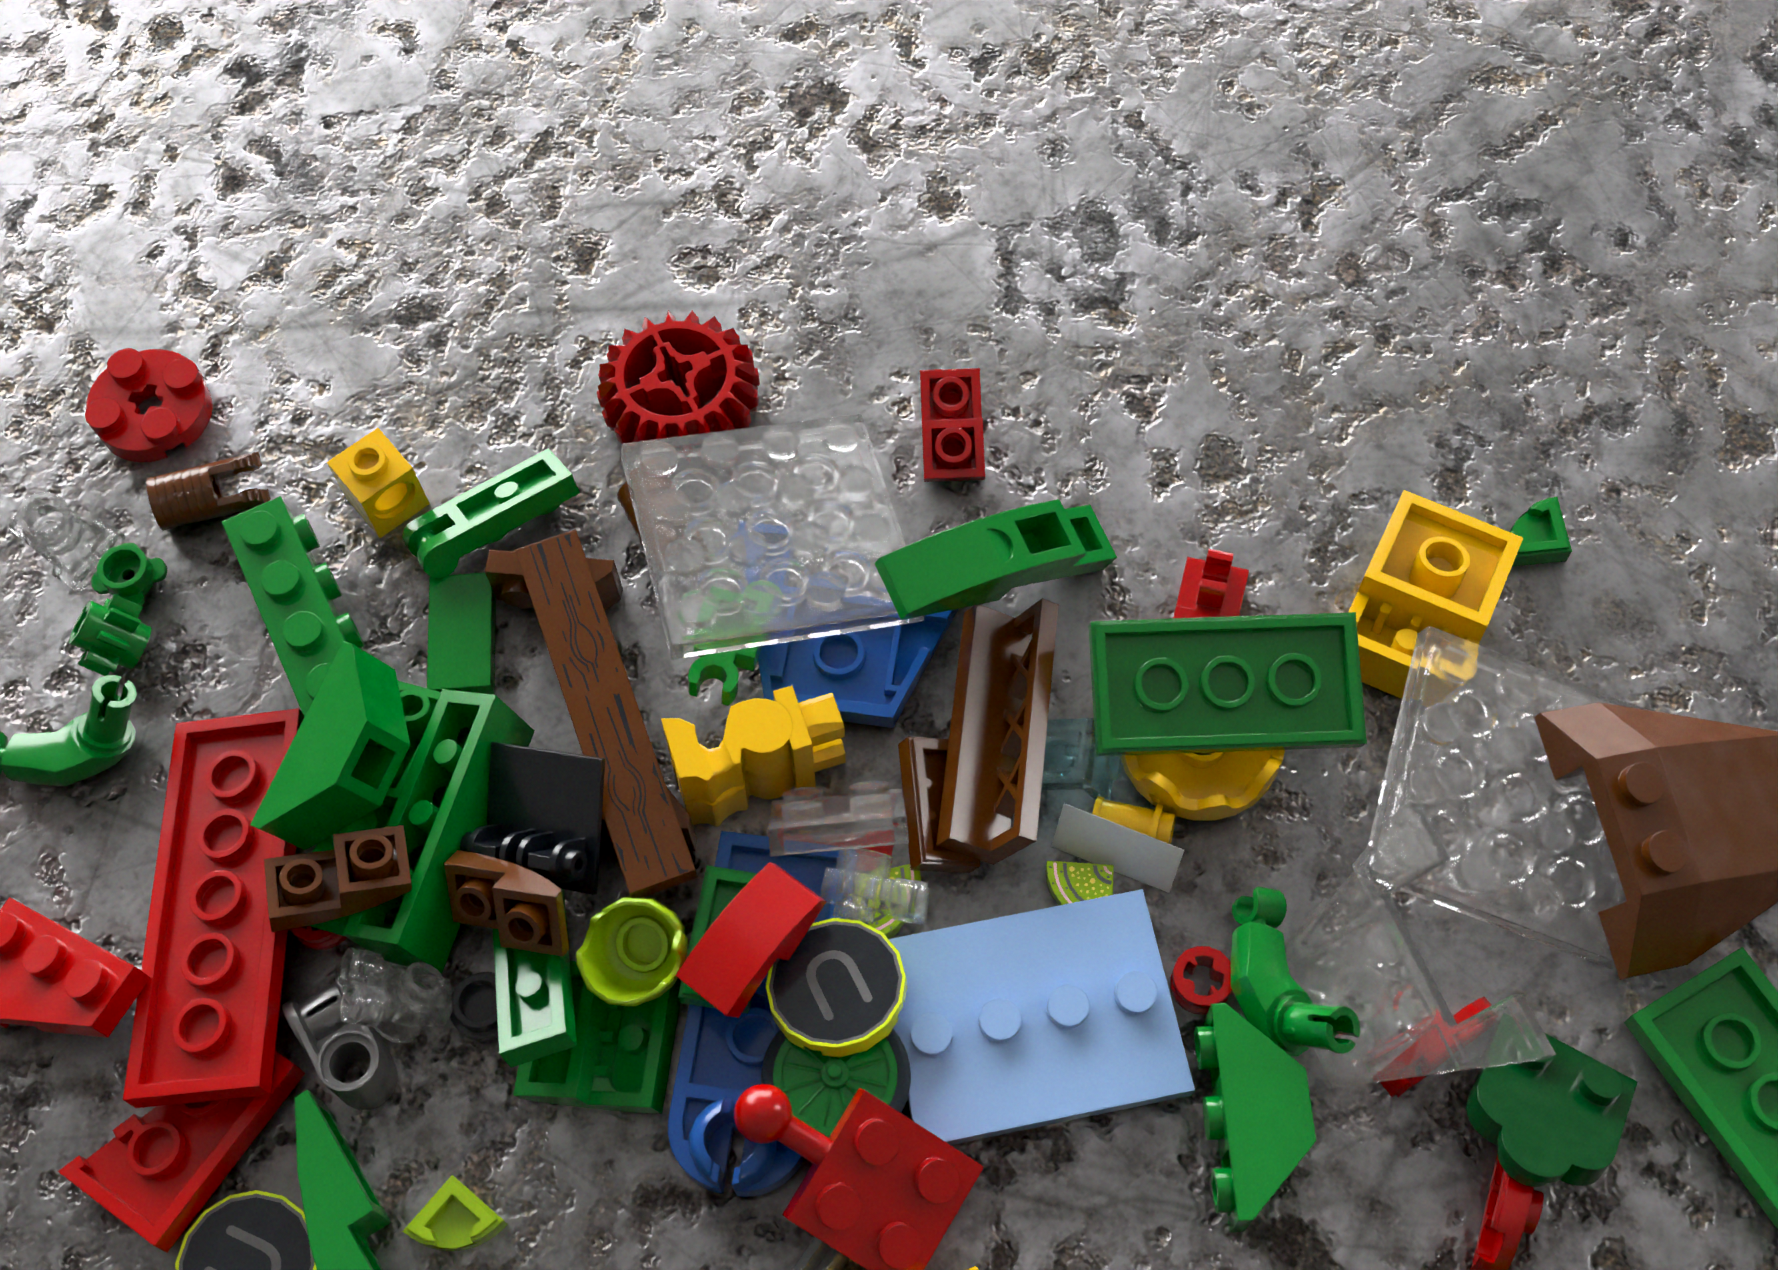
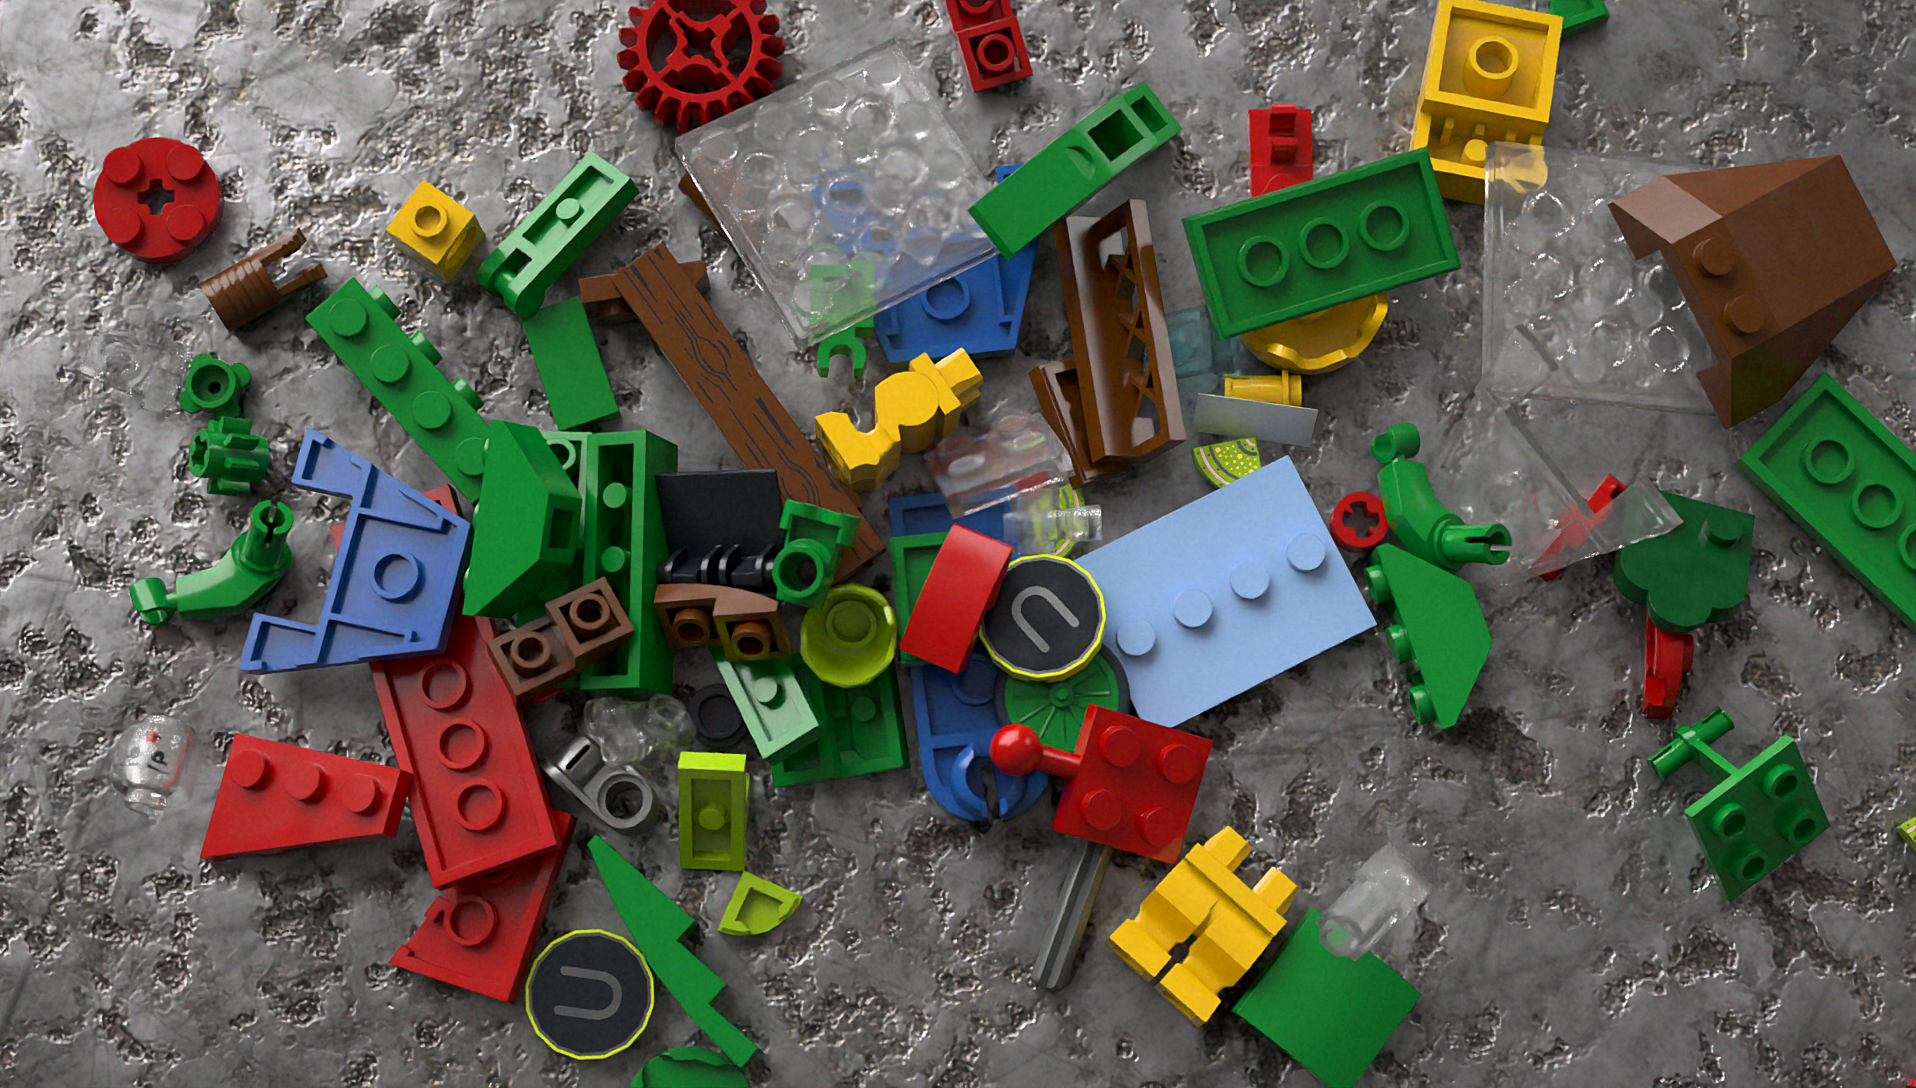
camera: 20 degrees left, 15 degrees up
none -> wing [238,428,475,675]
none -> lime slope [678,751,750,871]
none -> green plate [772,498,861,610]

